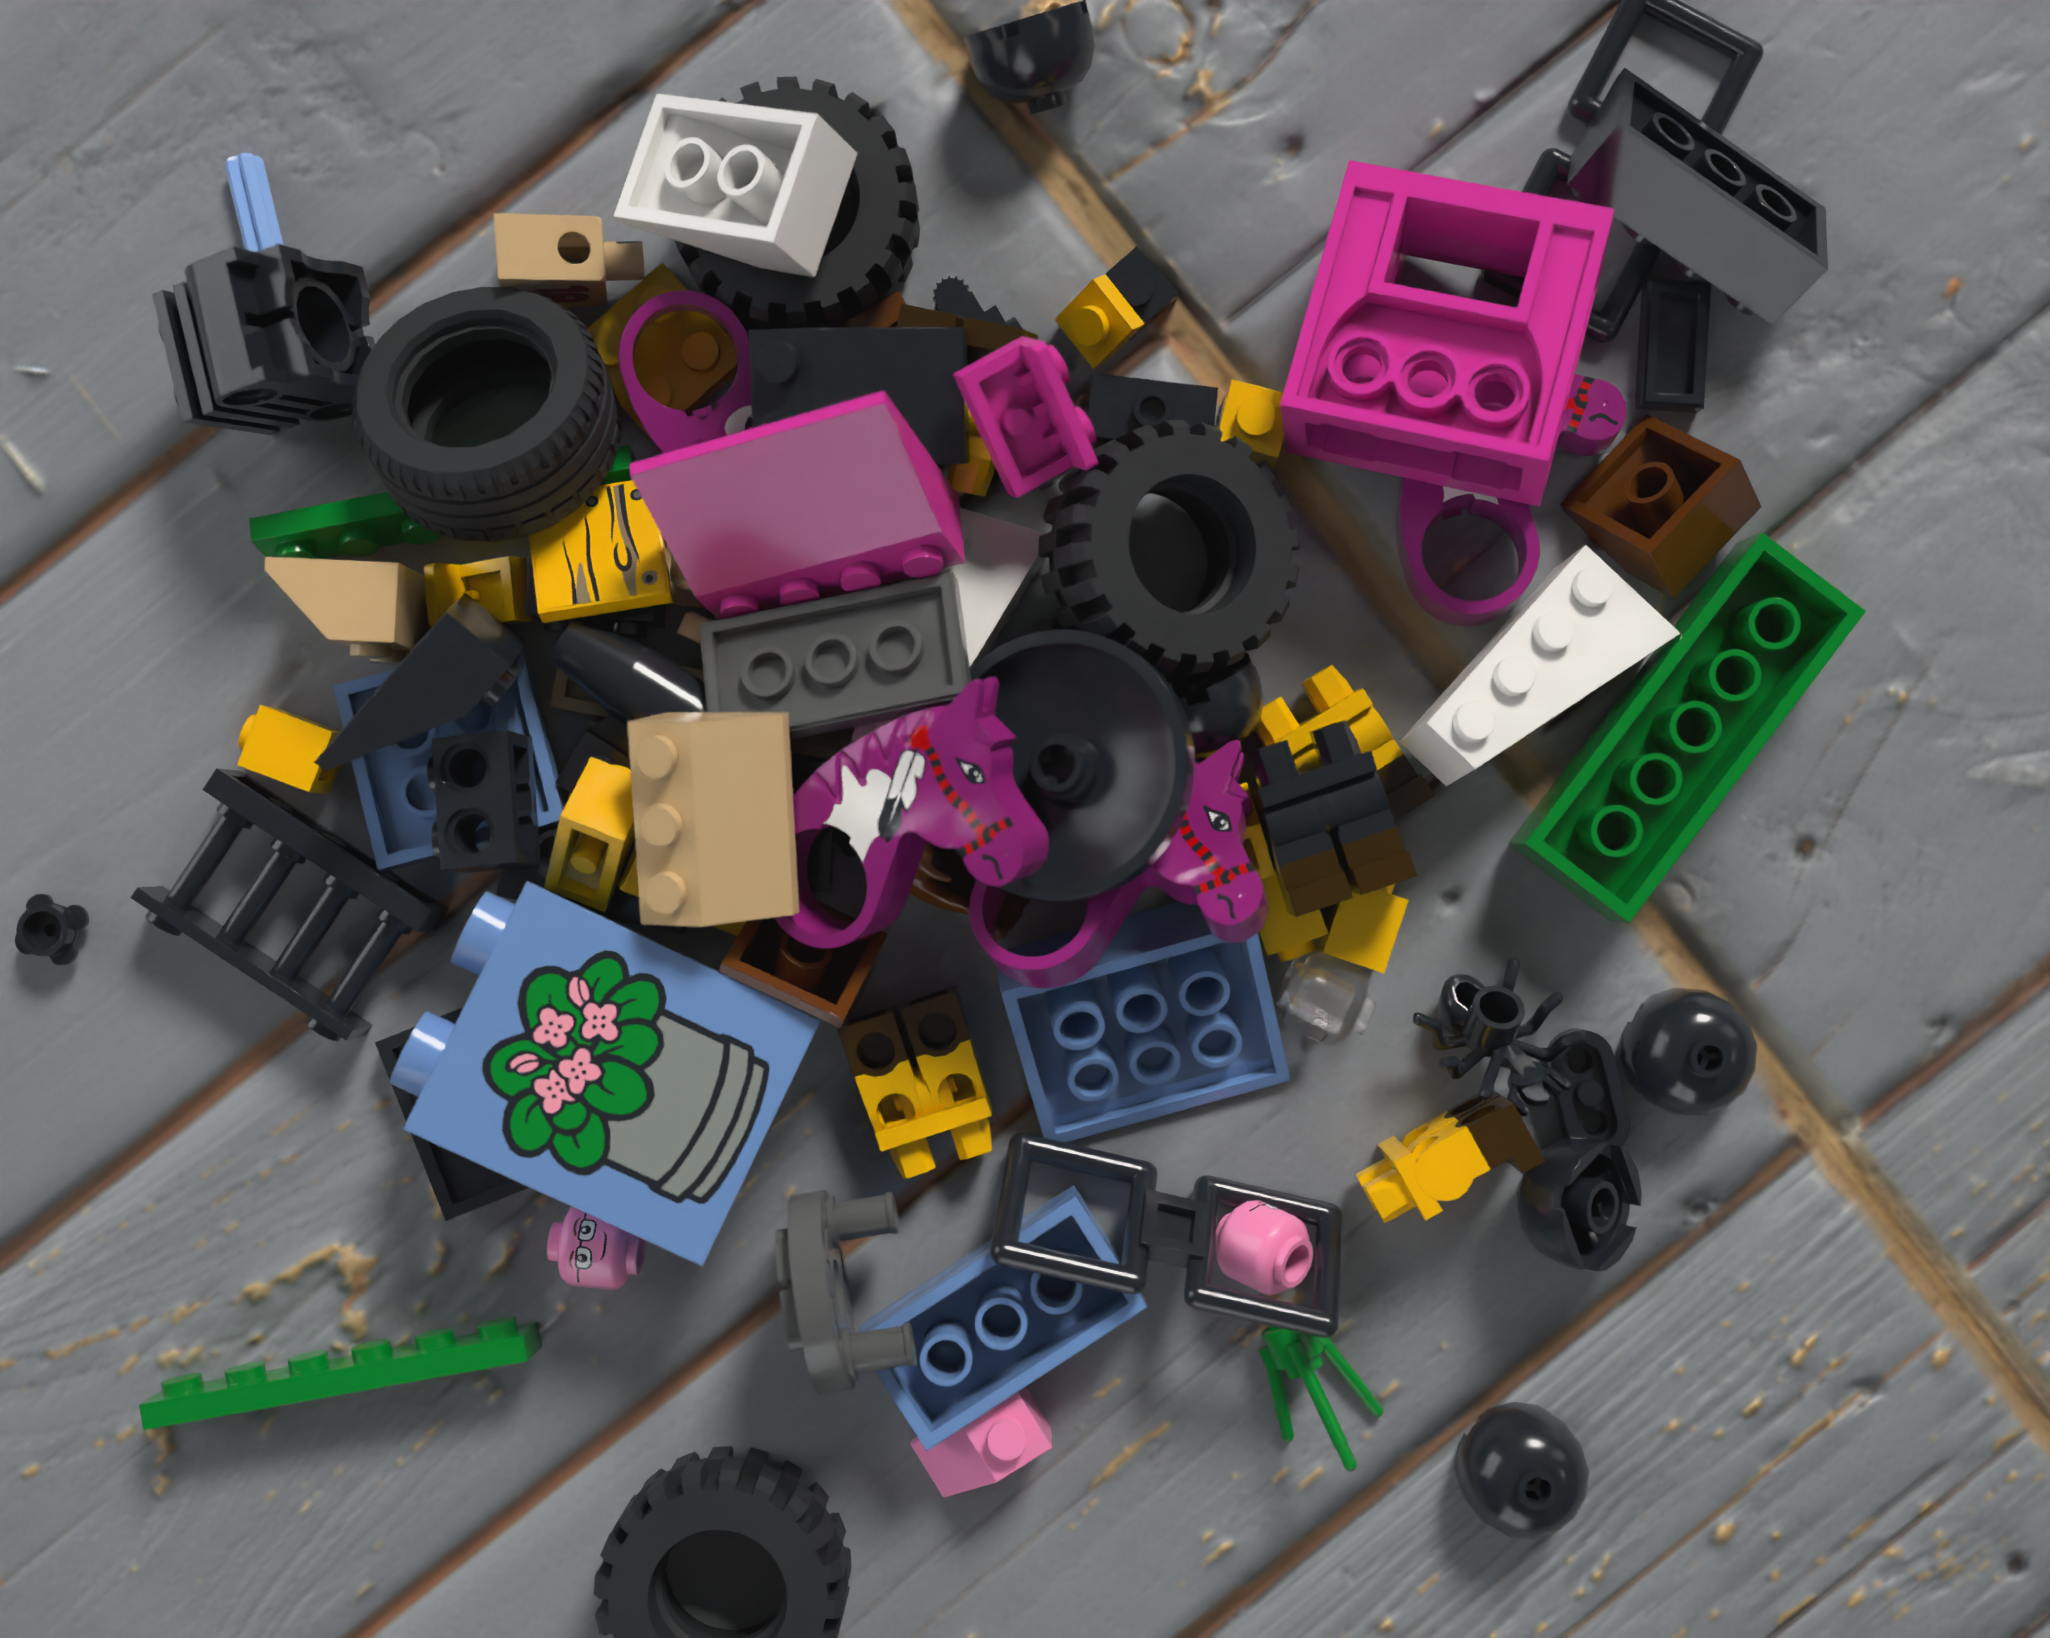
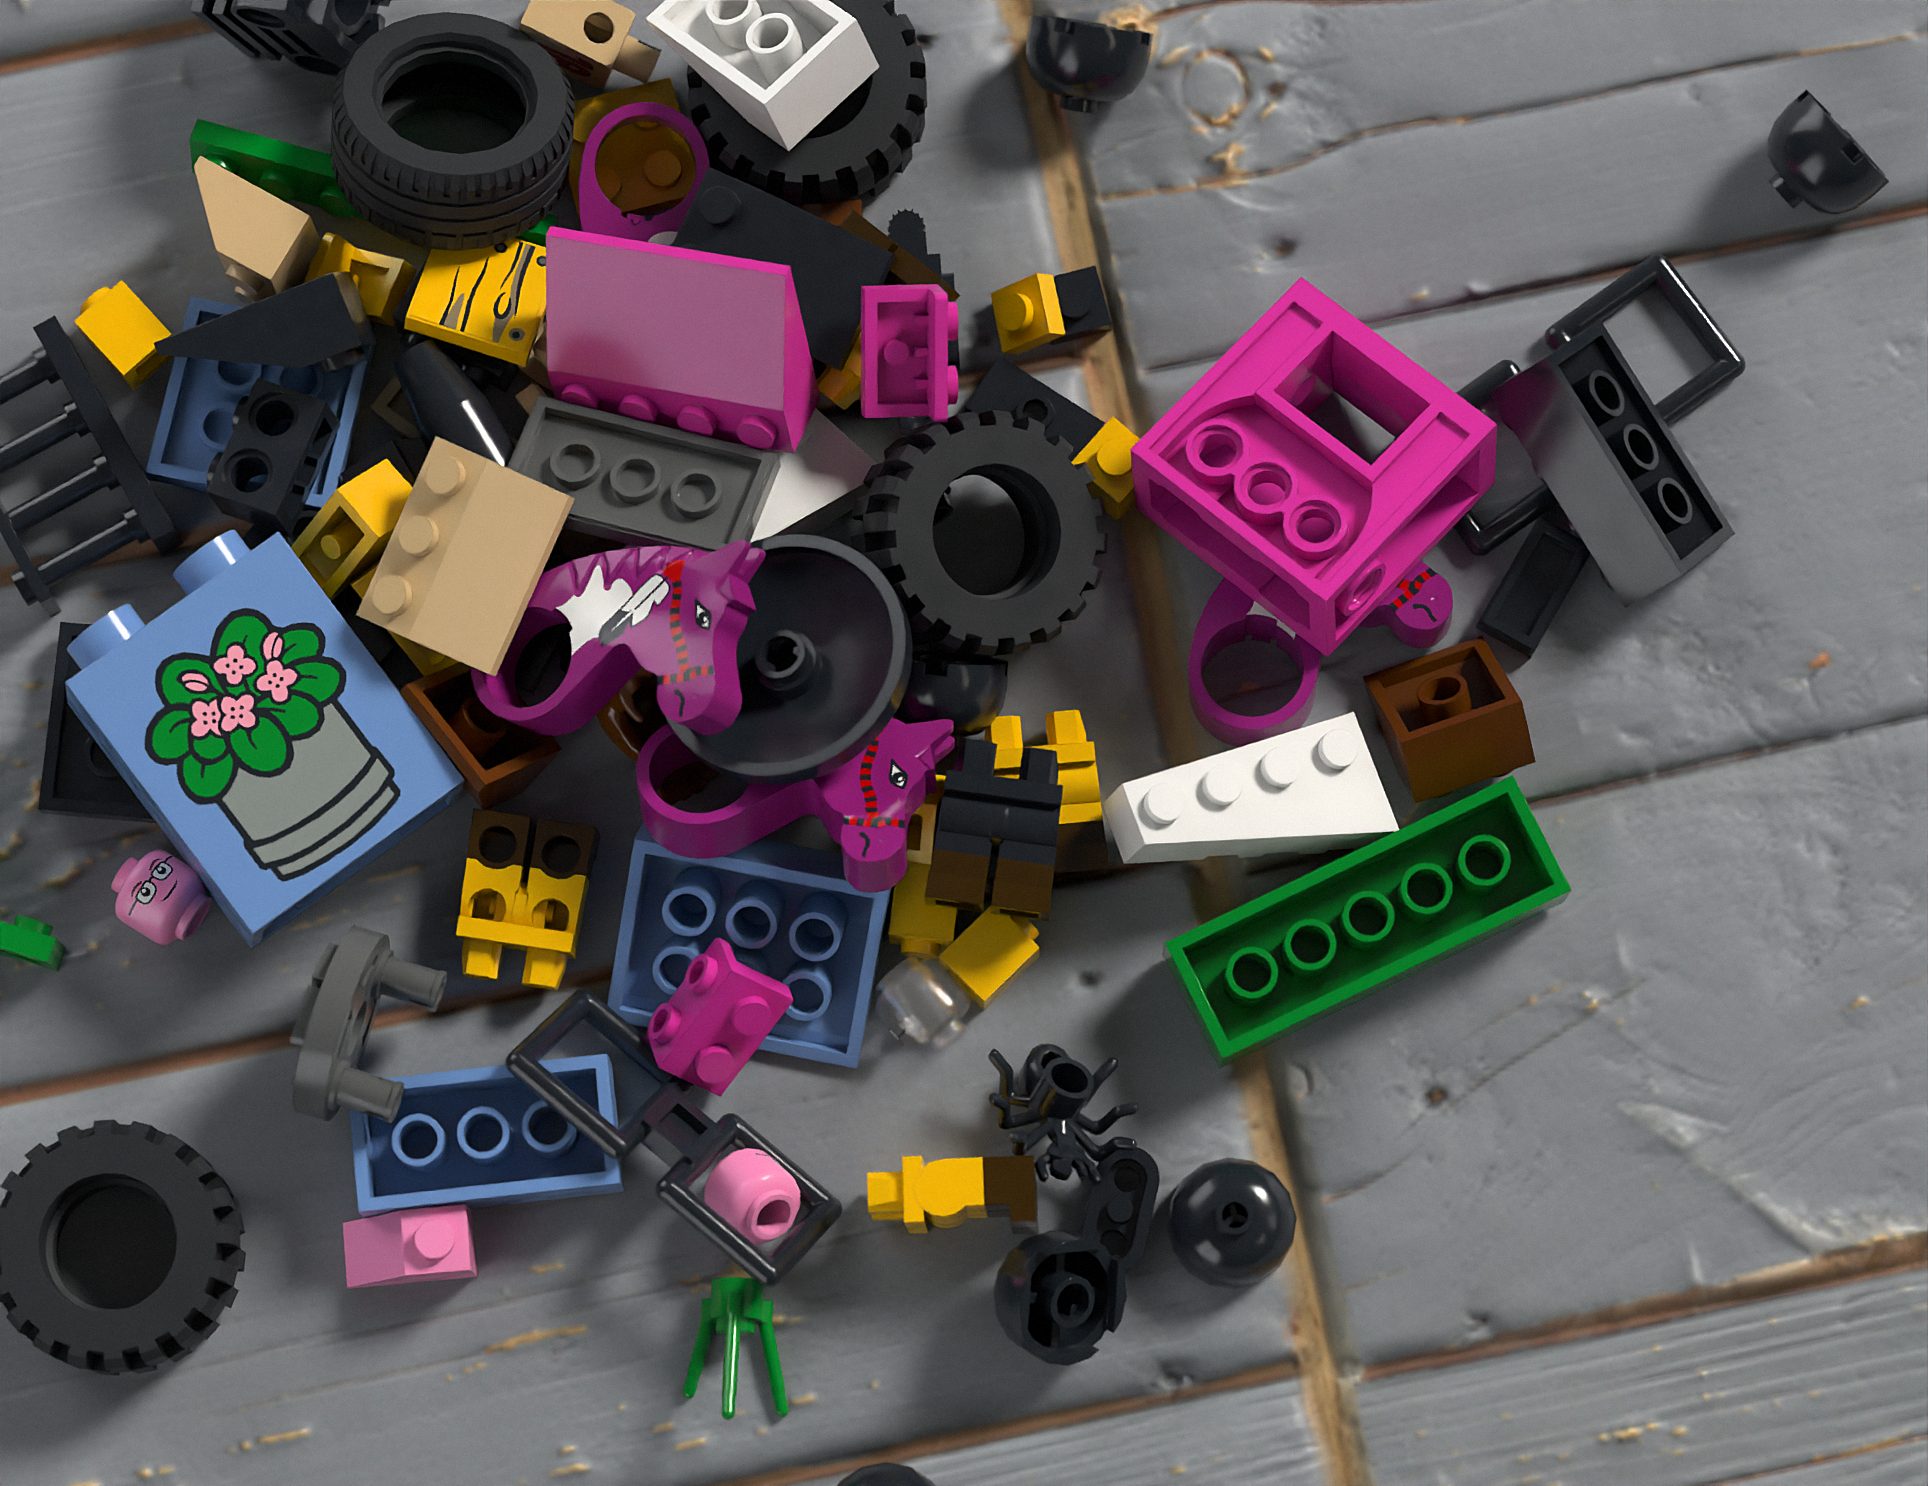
camera: 30 degrees right, 10 degrees down
none -> dark pink bracket [646,938,794,1097]

